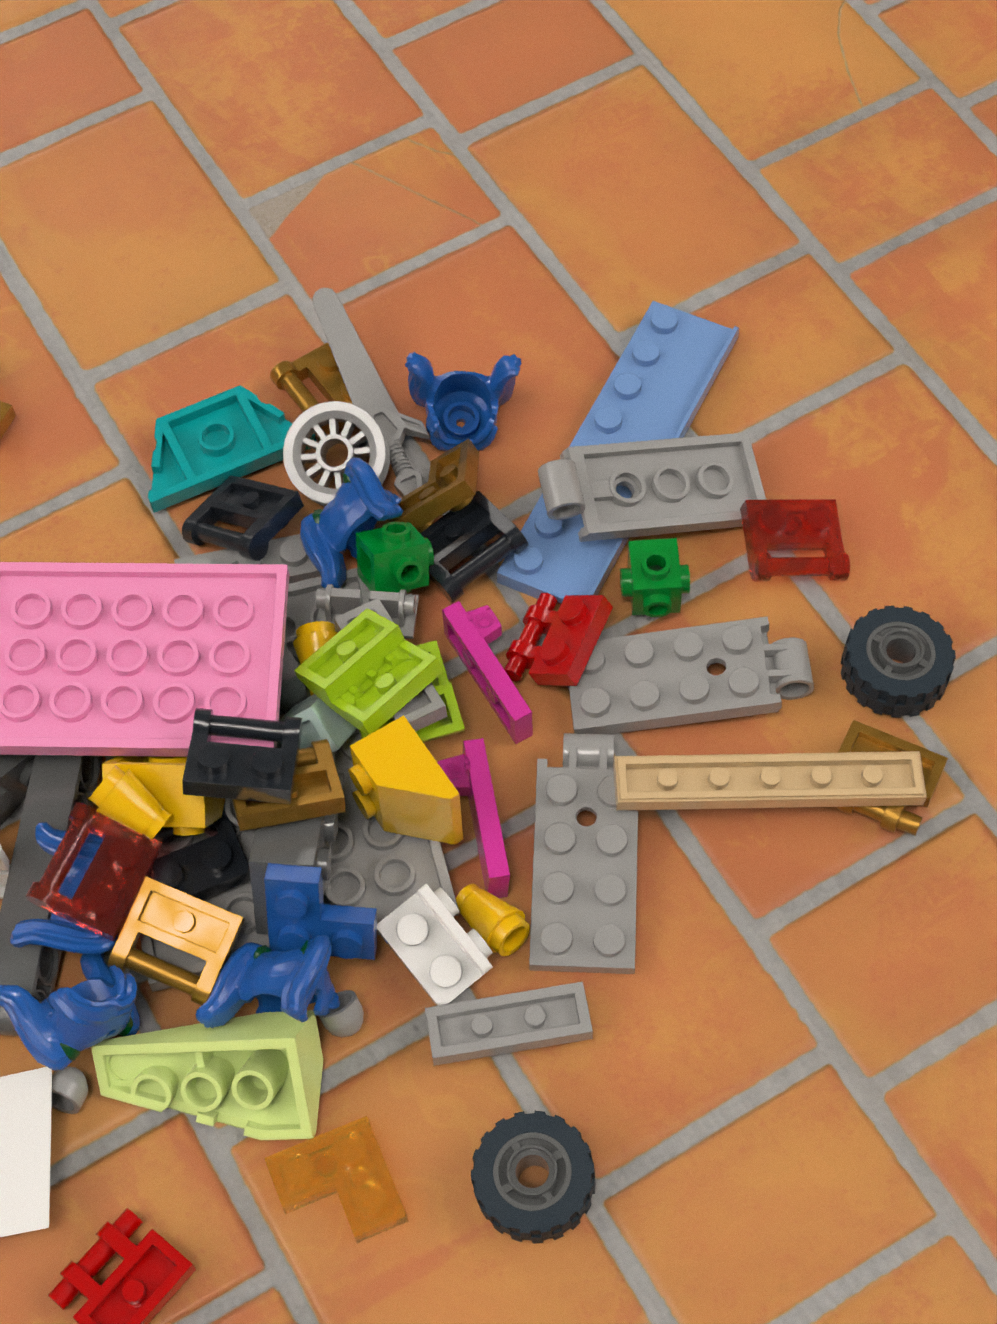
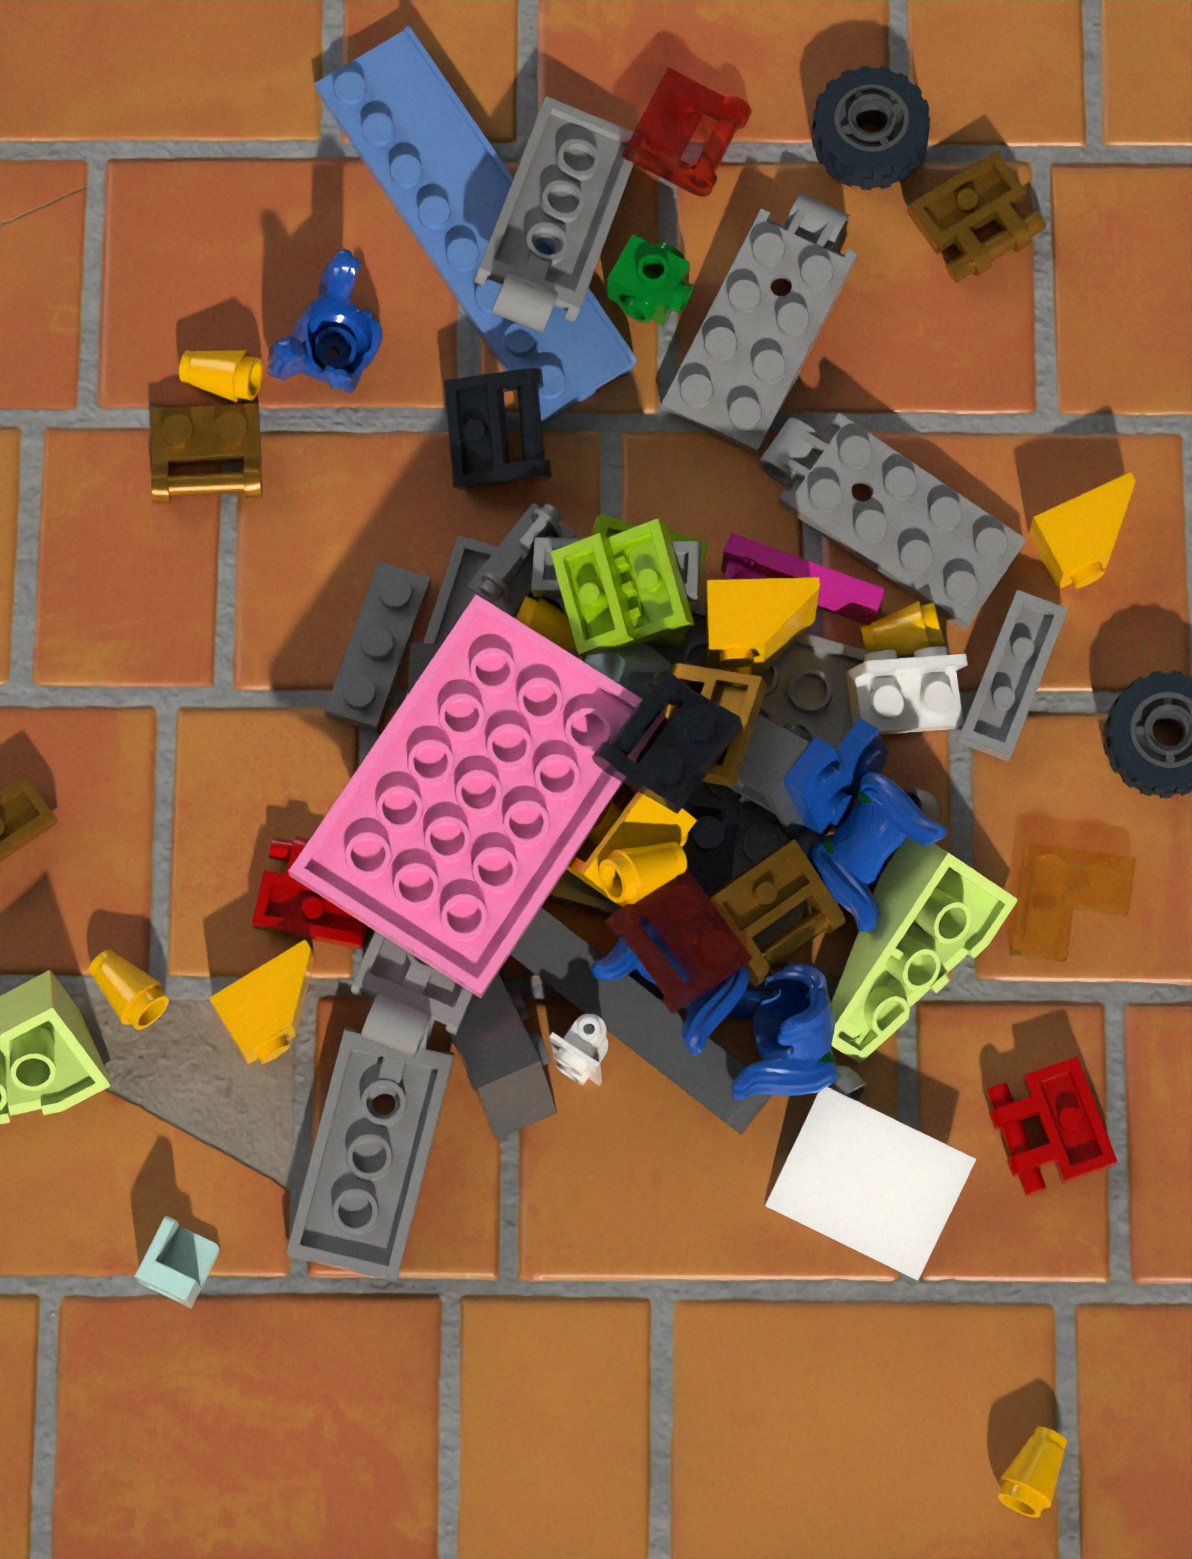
camera: 60 degrees left, 15 degrees up
teal wing [148,385,316,513] -> none
black plate [182,475,304,561] -> none
light grey wheel [283,401,390,506] -> none
blue hair [300,457,403,588] -> none
light grey sword [312,288,430,497] -> none
green brick [356,522,434,593] -> none
pearl gold plate [387,439,479,533] -> none
dark pink hinge [442,601,533,744] -> none
red plate [504,593,613,686] -> none
tan tile [613,751,927,811] -> none
none -> yellow cone [179,350,263,403]
none -> yellow slope [1029,472,1136,590]

